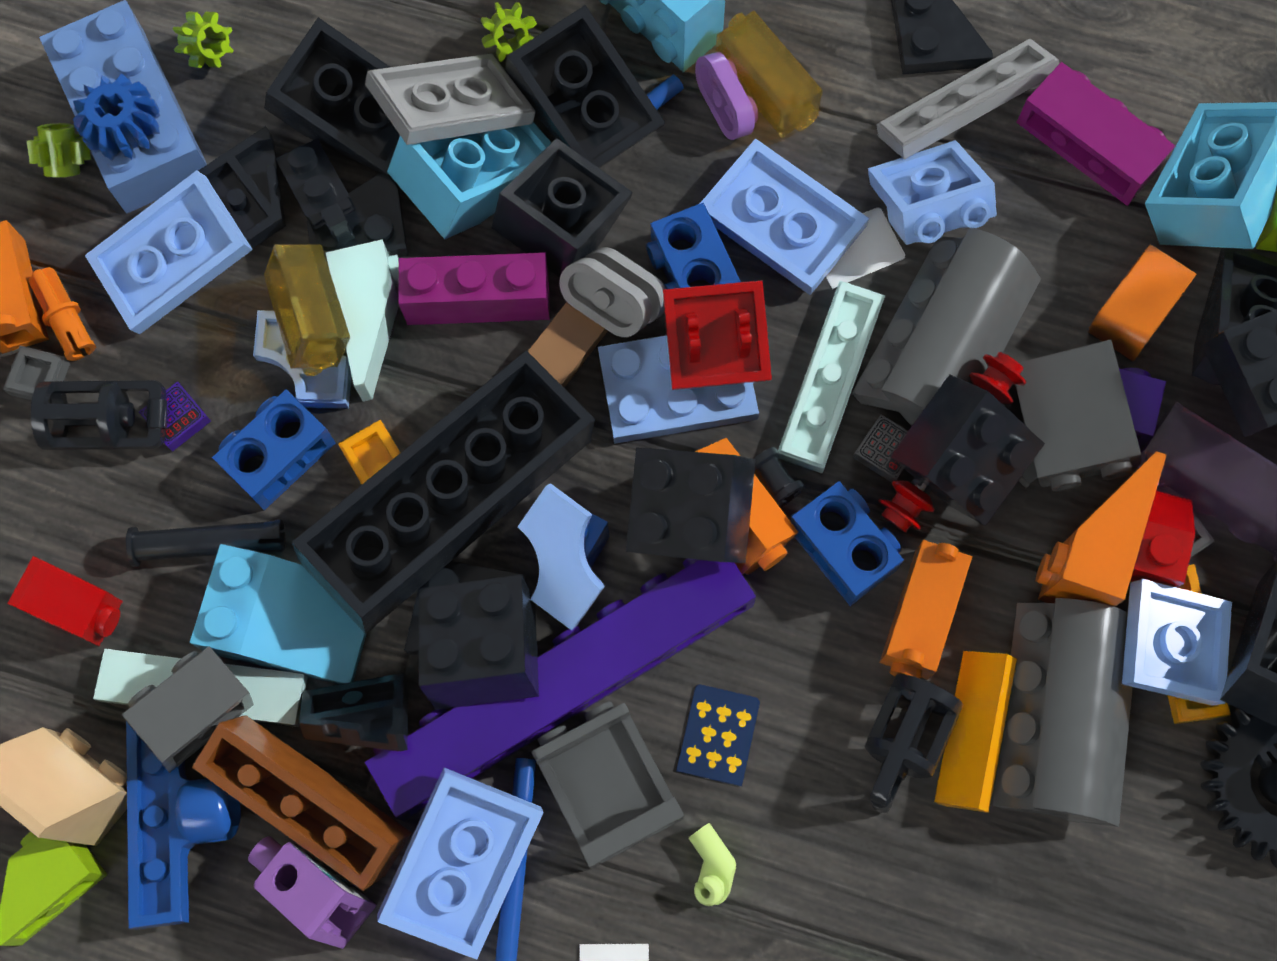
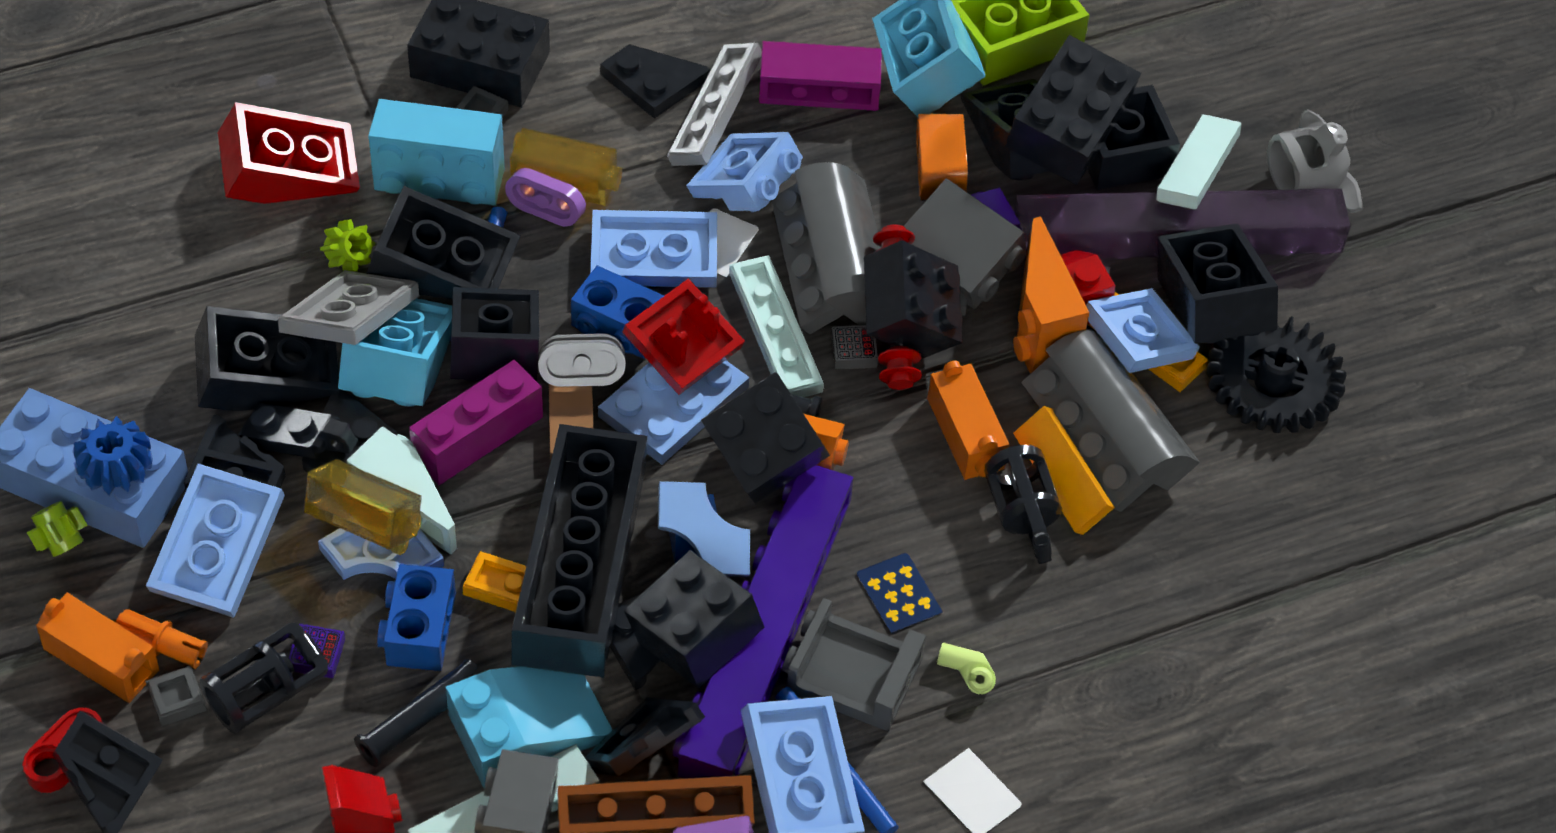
camera: 45 degrees left, 20 degrees down
lime gear [173,11,234,68] -> none
blue brick [790,481,904,606] -> none

